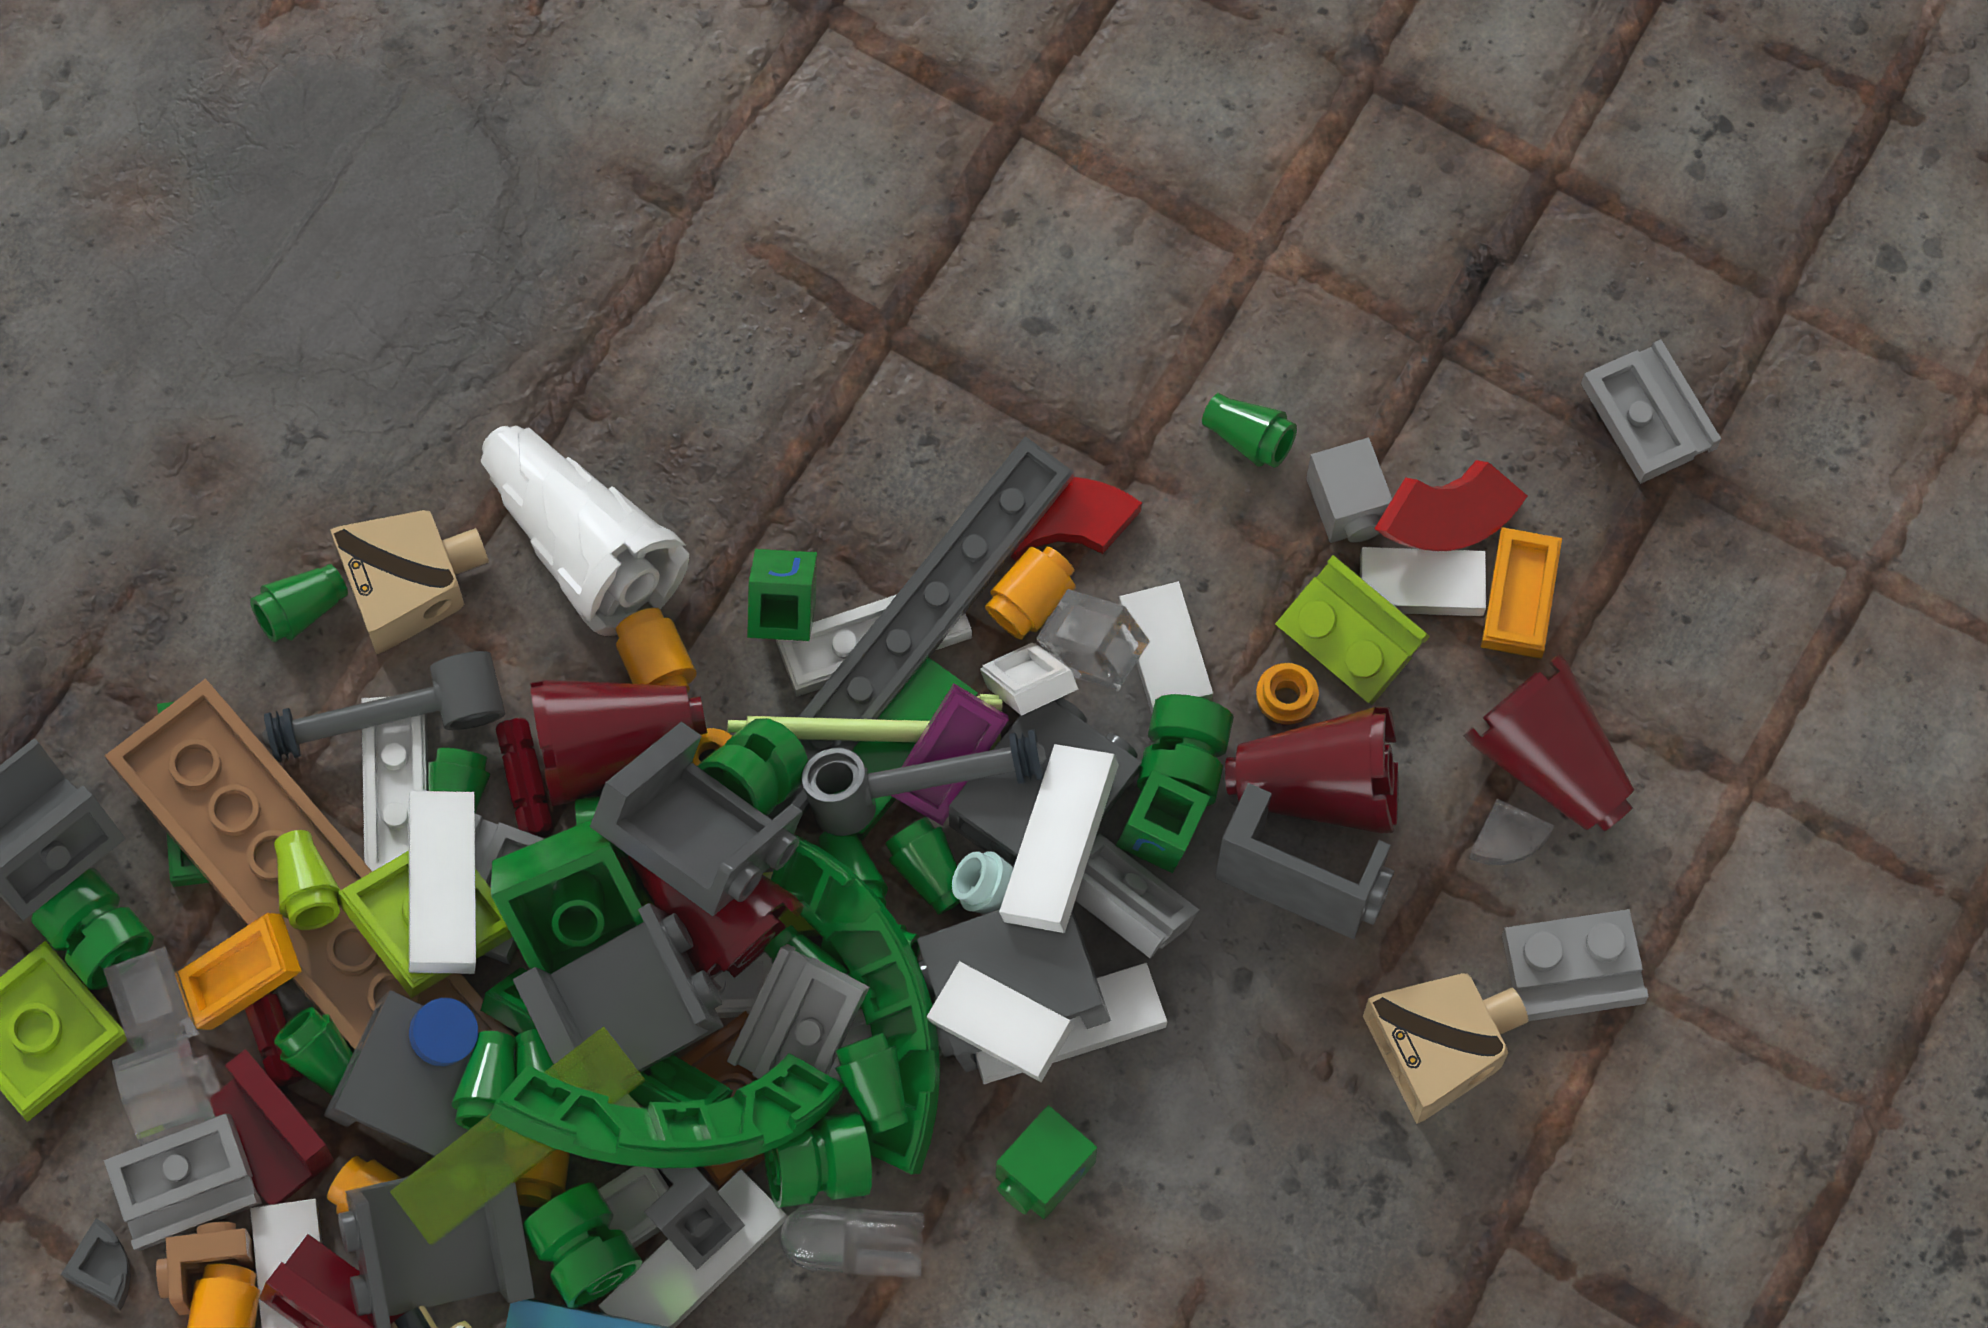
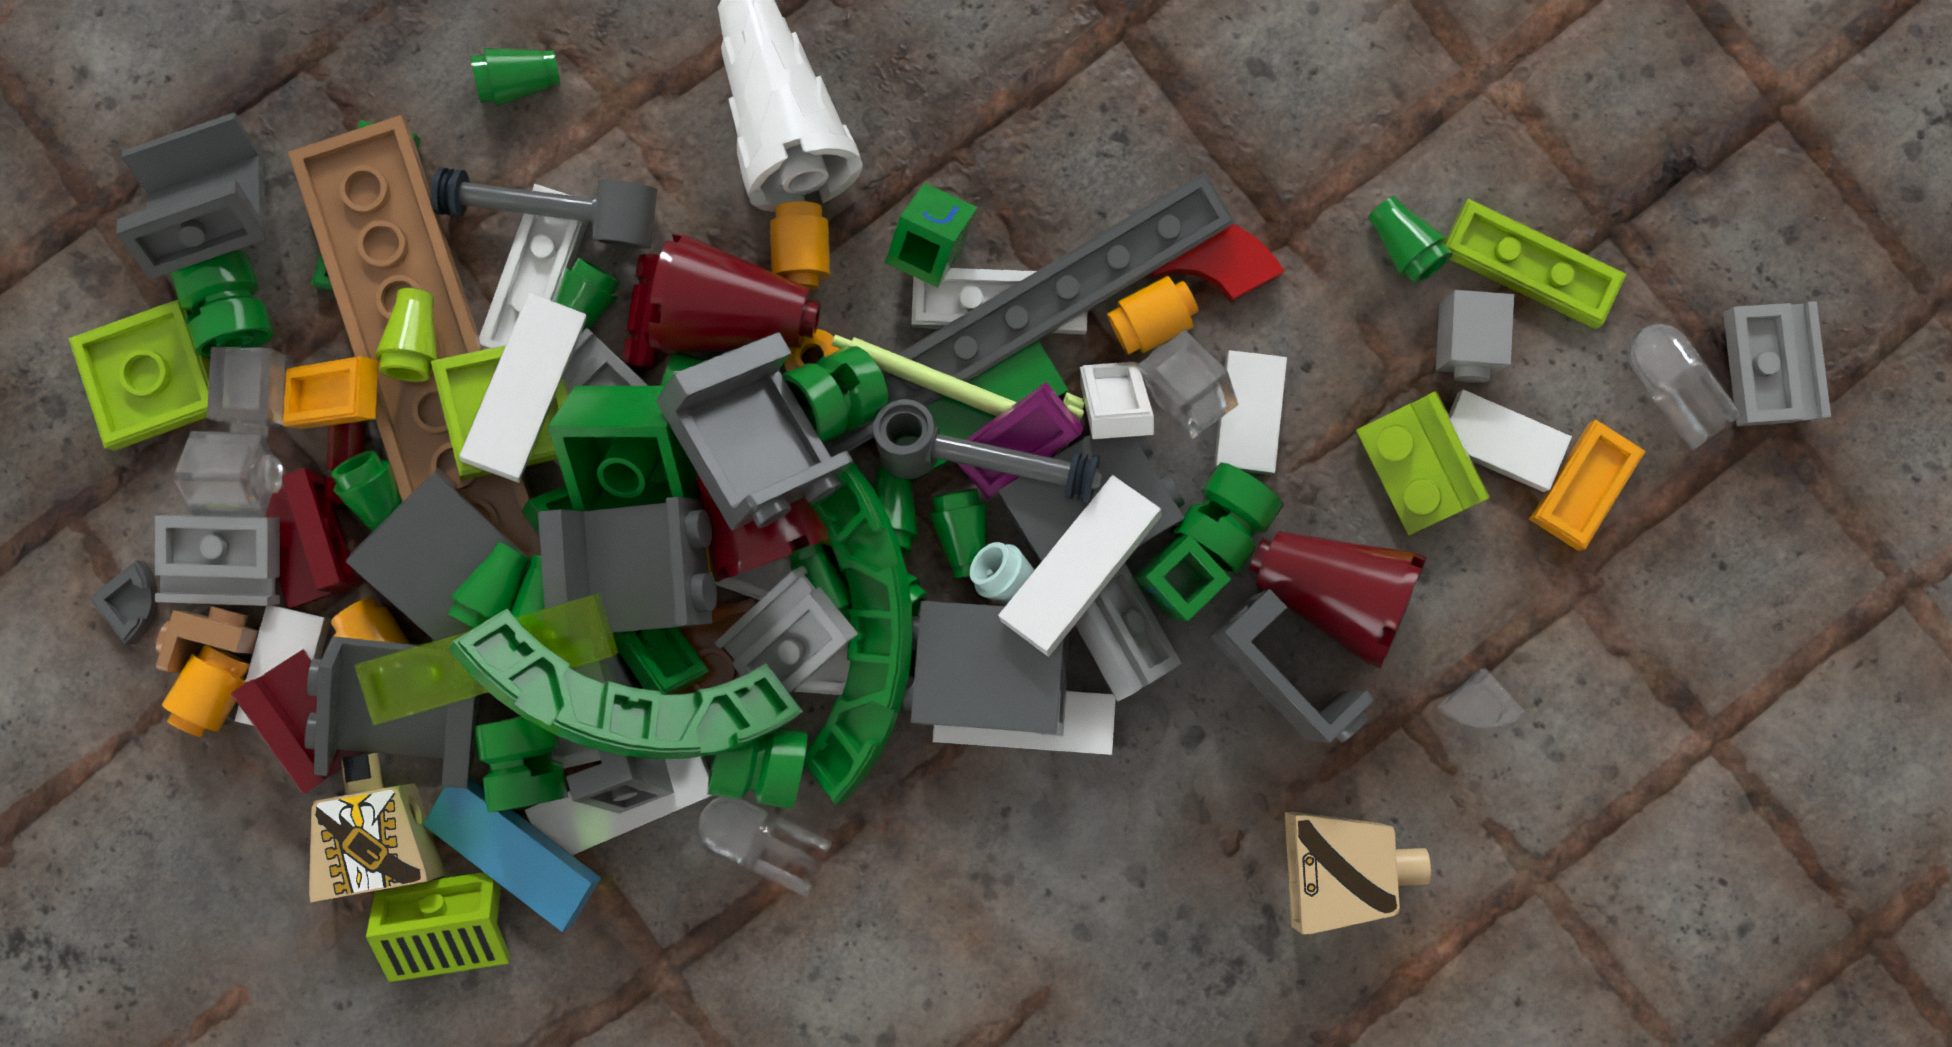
camera: 20 degrees right, 15 degrees up
tan torso [330,510,489,655] -> none
blue tile [409,998,478,1066] -> none
green cone [835,1032,909,1134] -> none
white tile [927,961,1074,1082] -> none
green brick [996,1105,1097,1220] -> none
light orange plate [1256,663,1319,725] -> none
red tile [1374,460,1528,551] -> none
dark red cone [1463,654,1634,832] -> none
light grey plate [1502,909,1649,1021] -> none
none -> lime tile [1445,199,1626,329]
none -> clear arm [1627,324,1742,450]

